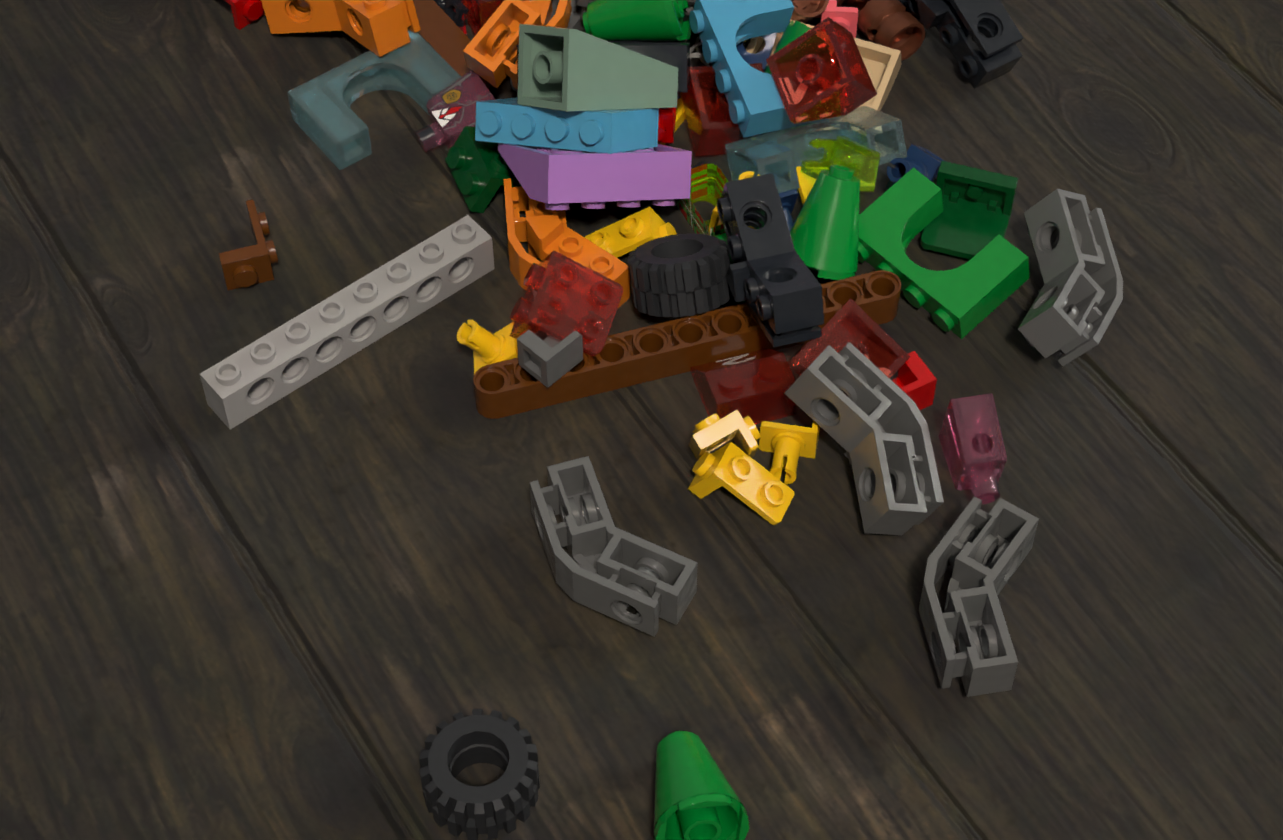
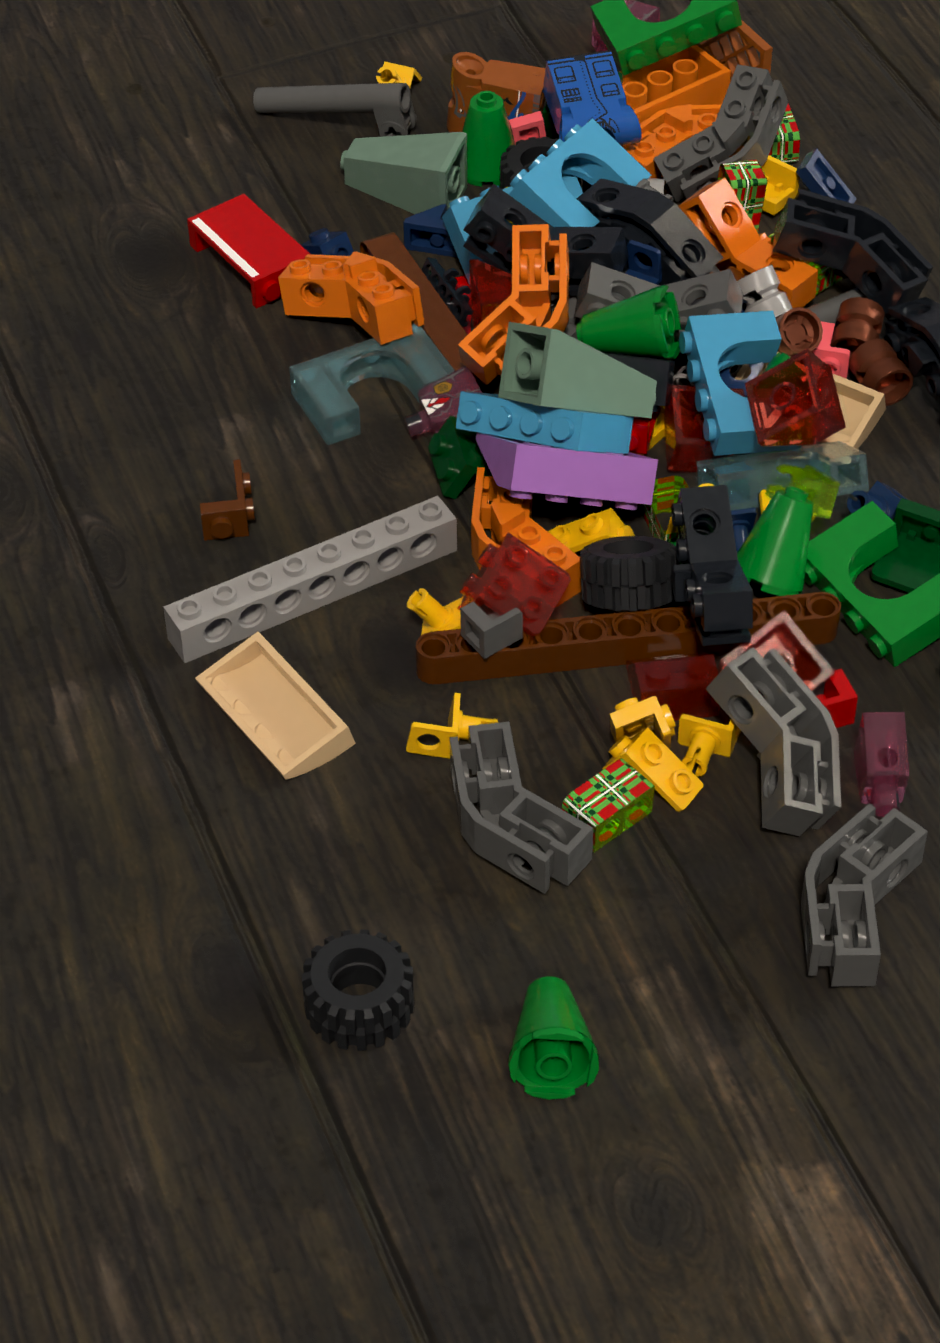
camera: 10 degrees right, 5 degrees down
none -> tan slope [195,631,356,780]
none -> yellow bracket [406,693,498,759]
none -> piece [562,759,655,852]

